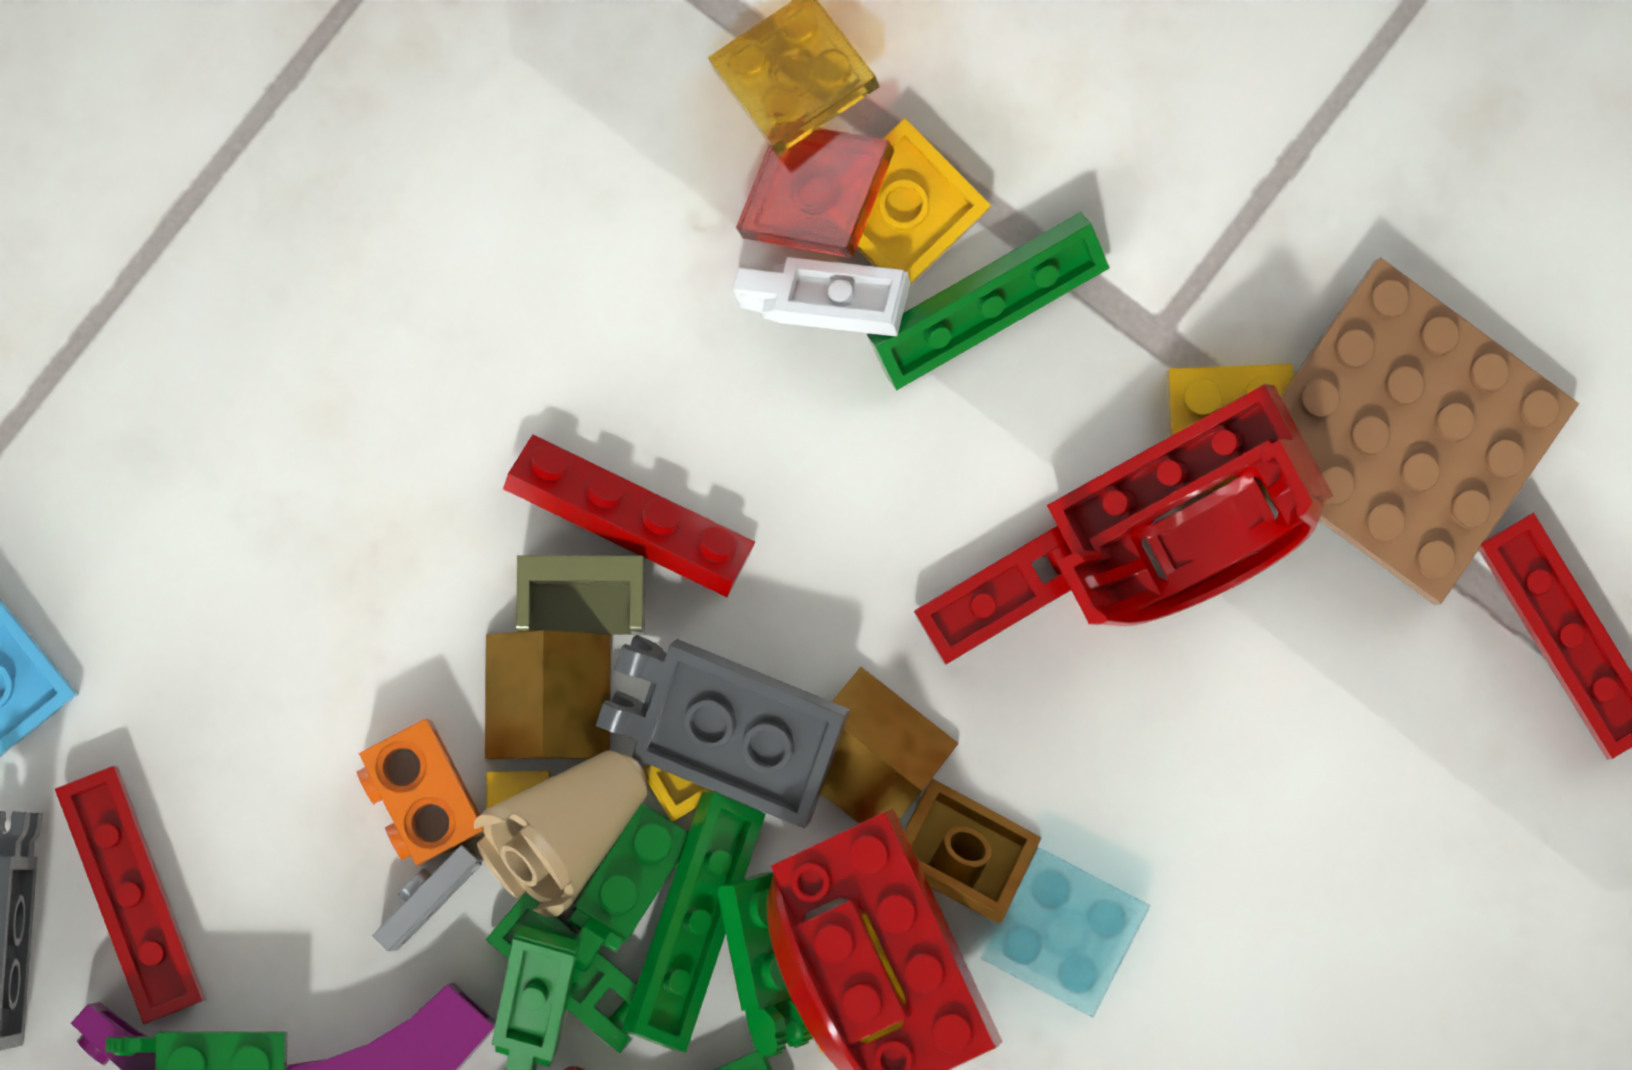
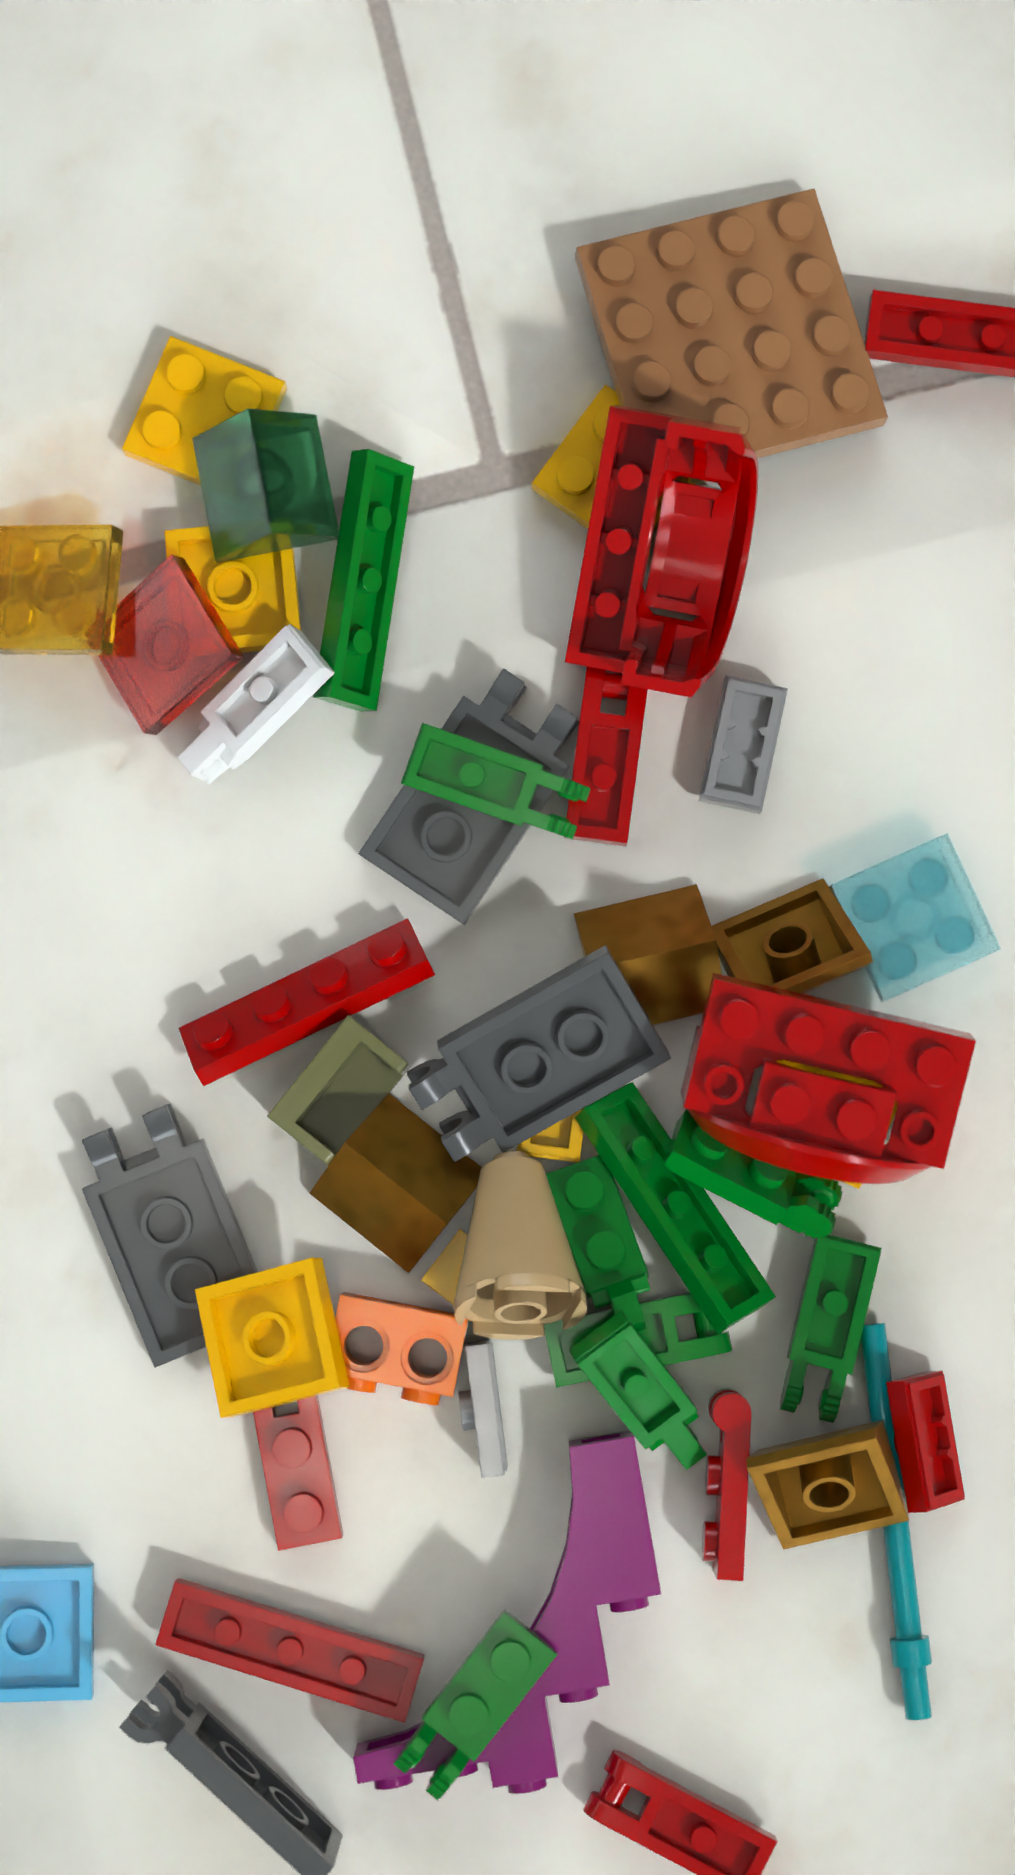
camera: 45 degrees left, 0 degrees up
none -> dark grey tile [82,1103,258,1368]
none -> yellow plate [122,336,287,501]
none -> clear green slope [192,408,340,563]
none -> yellow plate [195,1257,349,1418]
none -> plate [253,1395,344,1551]
none -> dark grey tile [358,668,579,925]
none -> green hinge [401,723,591,840]
none -> light grey plate [698,675,788,814]

